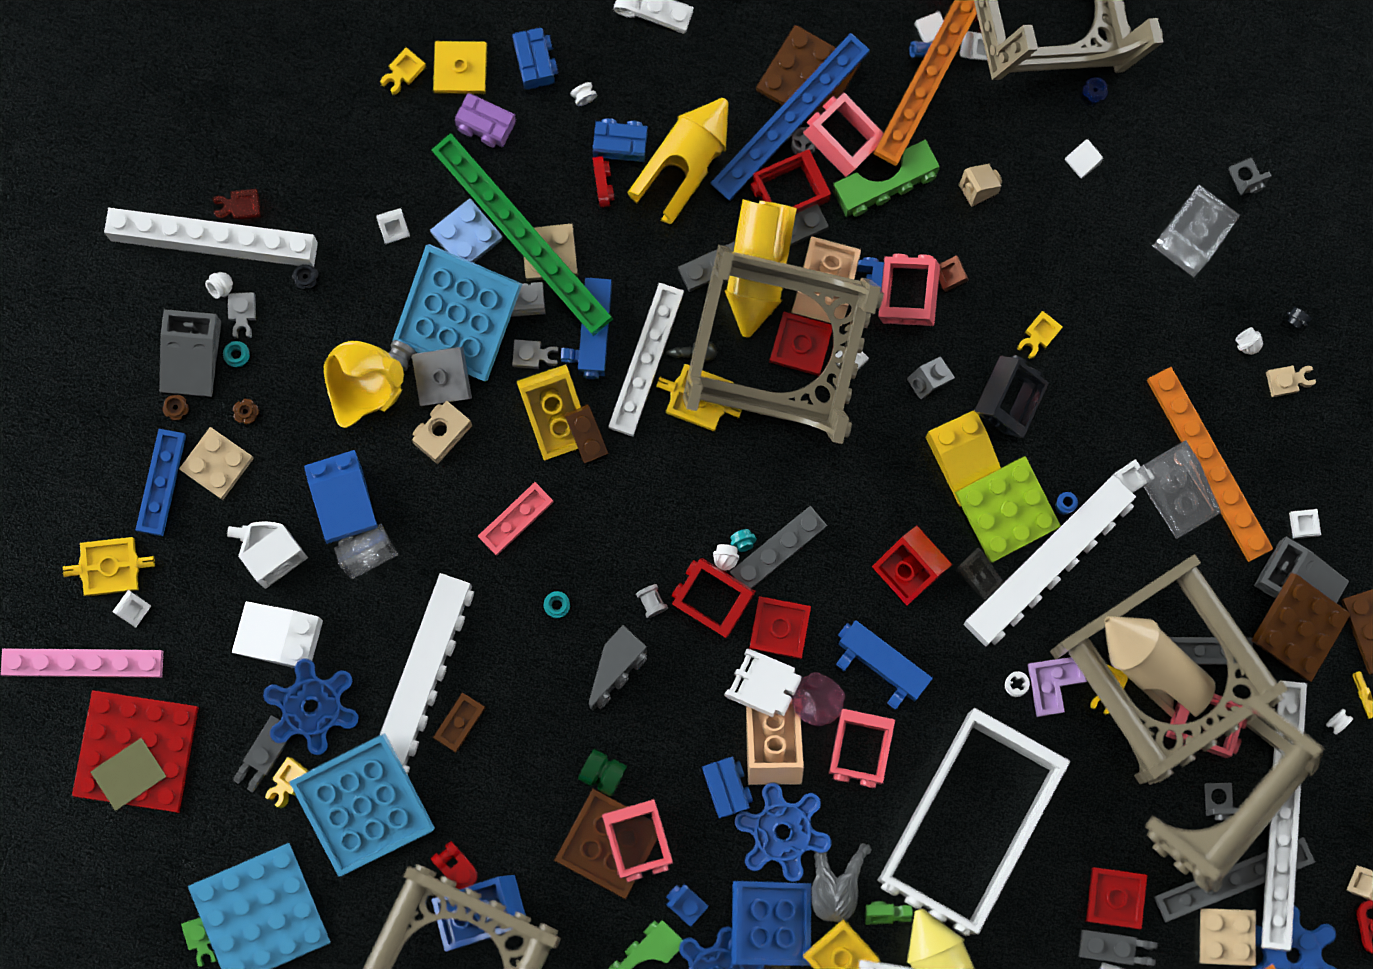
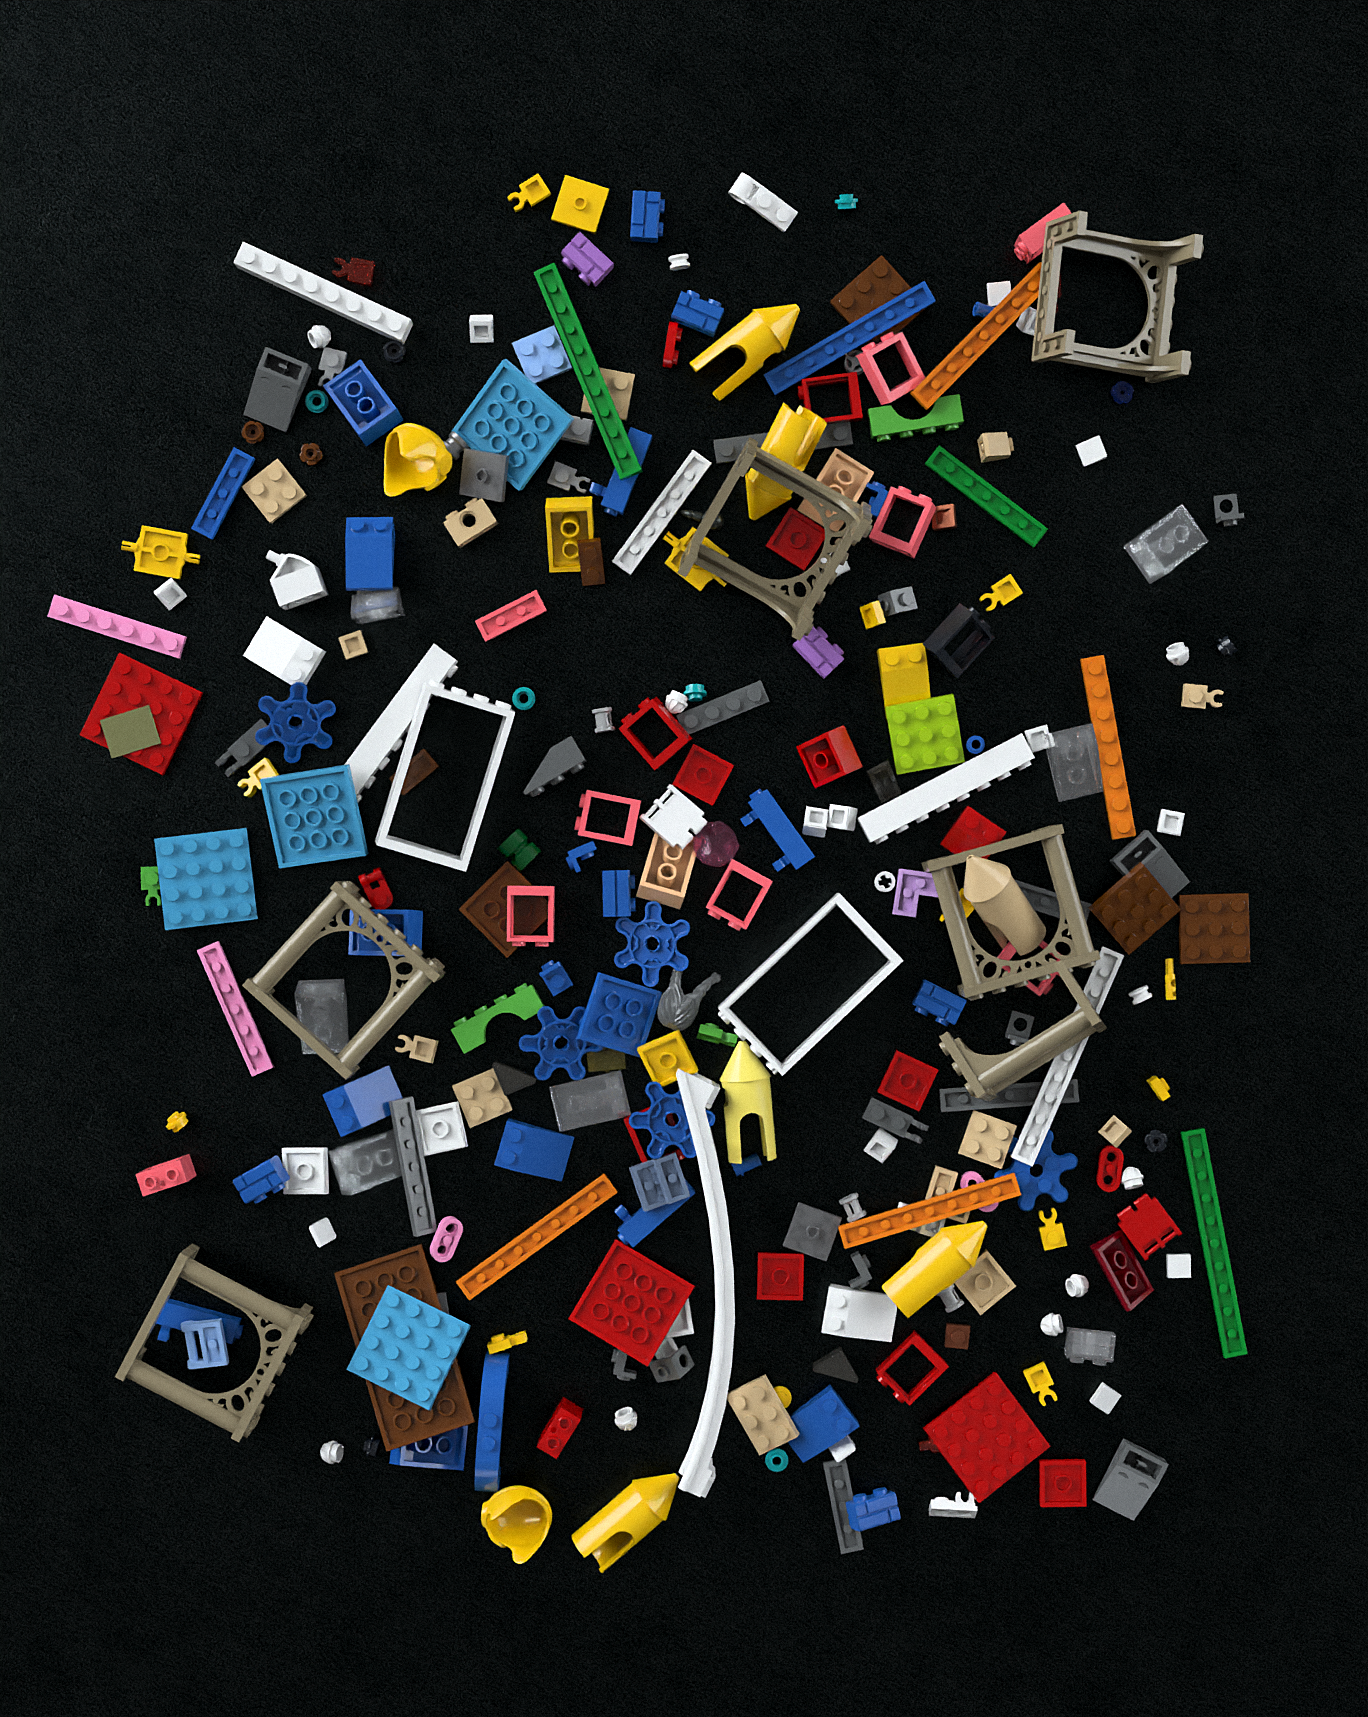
camera: 20 degrees right, 10 degrees up
none -> blue slope [323,359,403,446]
none -> tan plate [339,630,368,660]
none -> white door [375,680,515,872]
none -> blue bracket [566,841,597,873]
none -> coral window [575,790,641,846]
none -> medium lavender brick [792,626,844,679]
none -> white slope [802,806,829,837]
none -> white slope [827,804,857,831]
none -> yellow plate [860,600,886,629]
none -> blue brick [912,979,967,1027]
none -> green tile [925,445,1048,548]
none -> red slope [940,806,1006,859]

